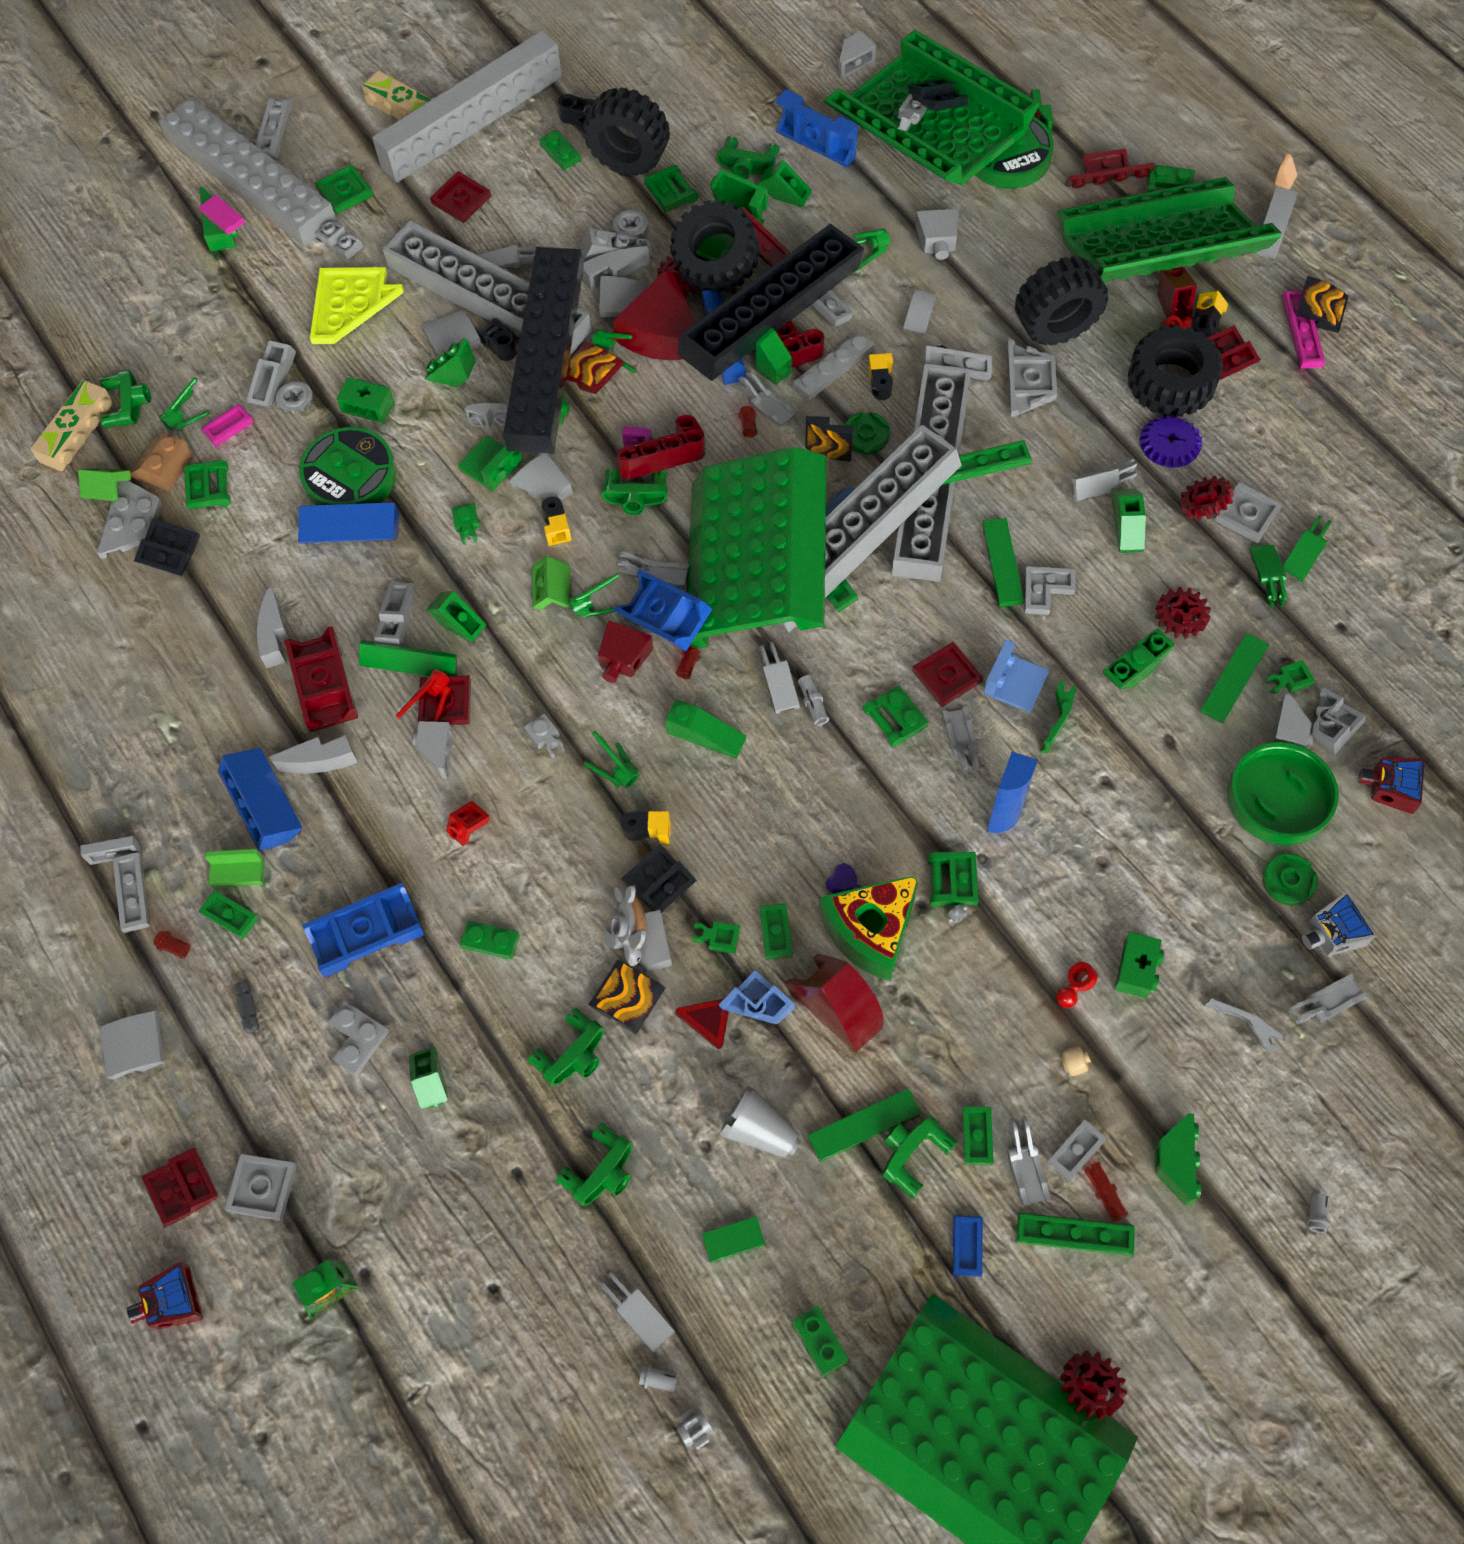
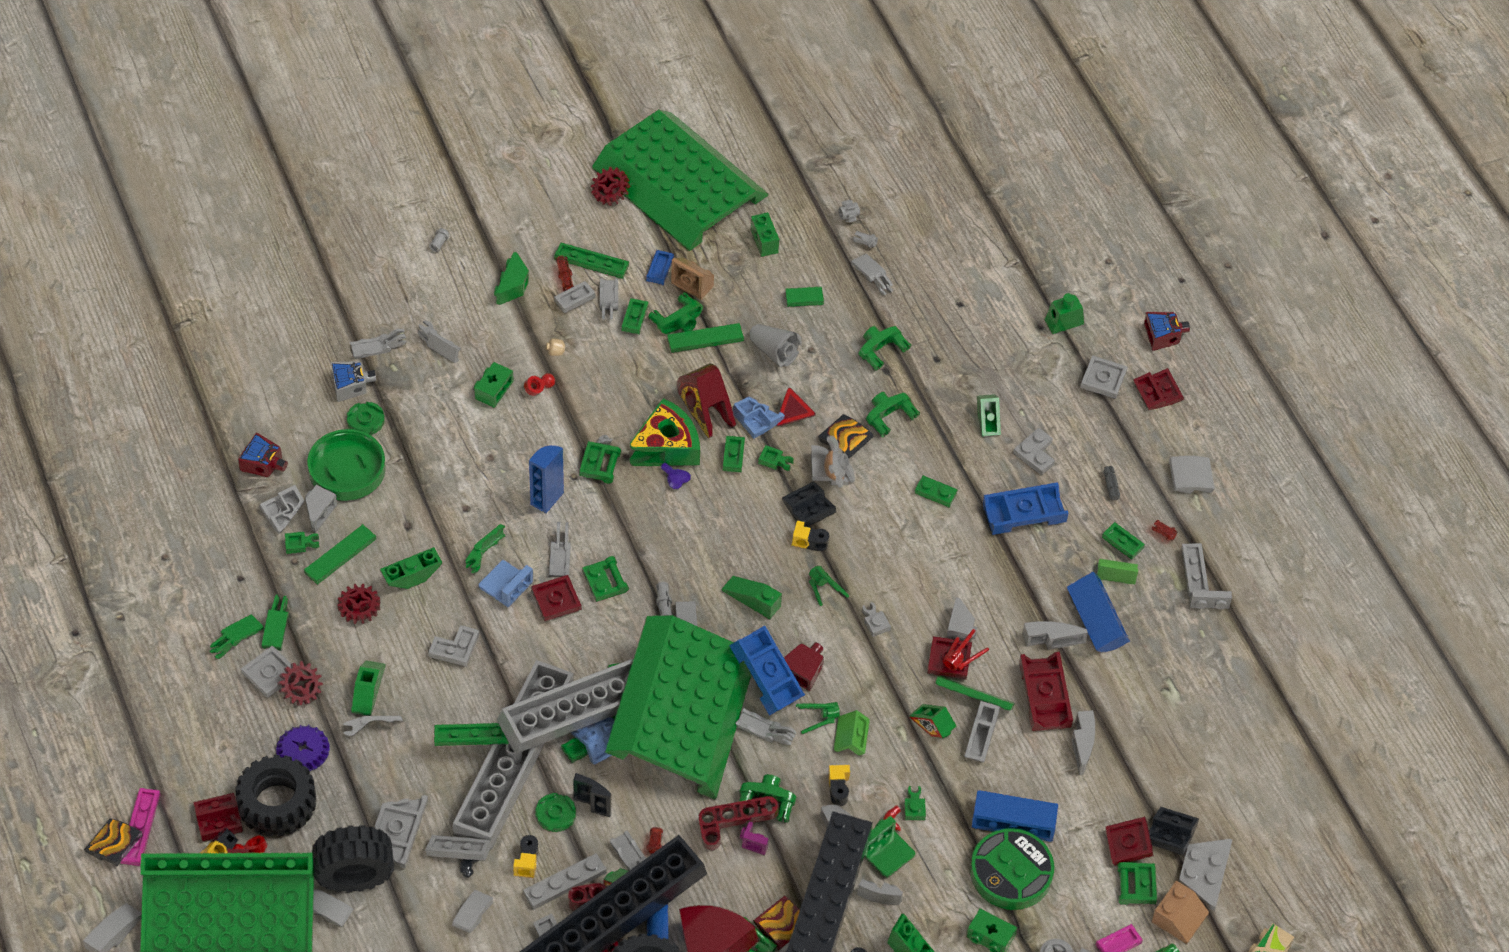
camera: 175 degrees left, 10 degrees down
bright green panel [78,468,131,501] -> none
red bracket [446,801,490,846] -> none
green tile [982,518,1024,607] -> none
none -> medium nougat slope [671,258,714,300]
none -> red animal [883,805,901,831]
none -> dark red plate [1105,817,1154,866]

